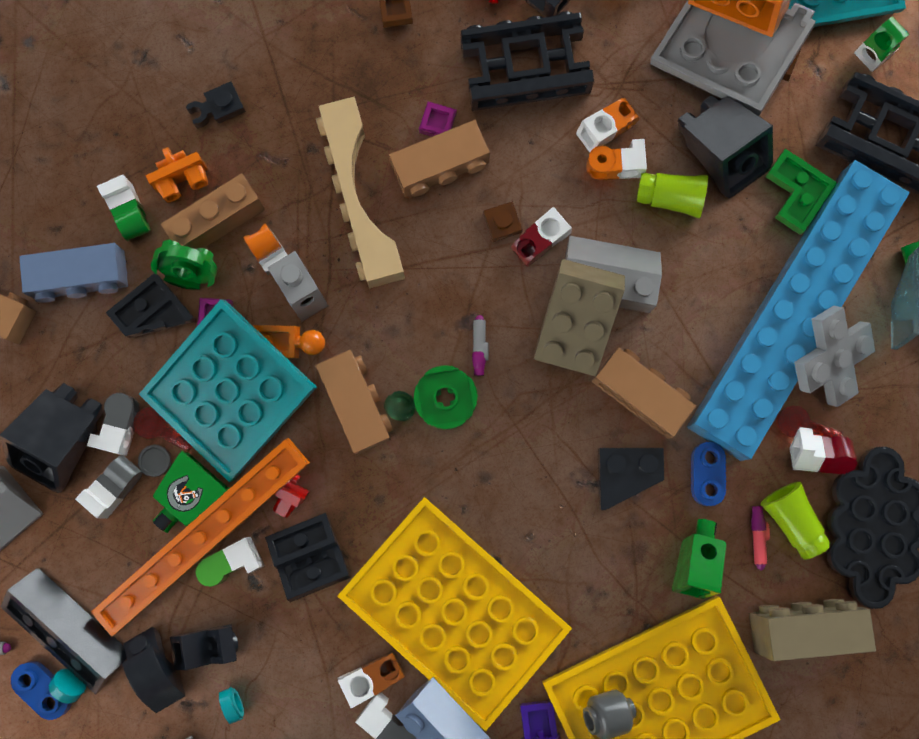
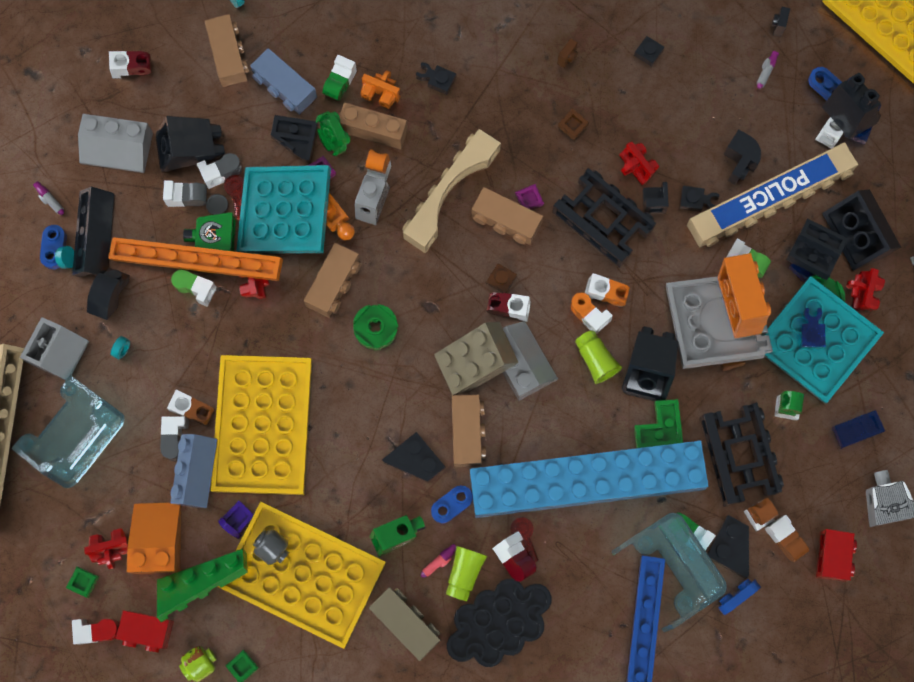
camera: 55 degrees right, 5 degrees down
black brick [170,624,238,670] -> none
black slope [265,513,351,602] -> none
clear green plate [384,391,415,421] -> none
piece [472,315,489,377] -> none
light grey plate [794,306,875,407] -> none

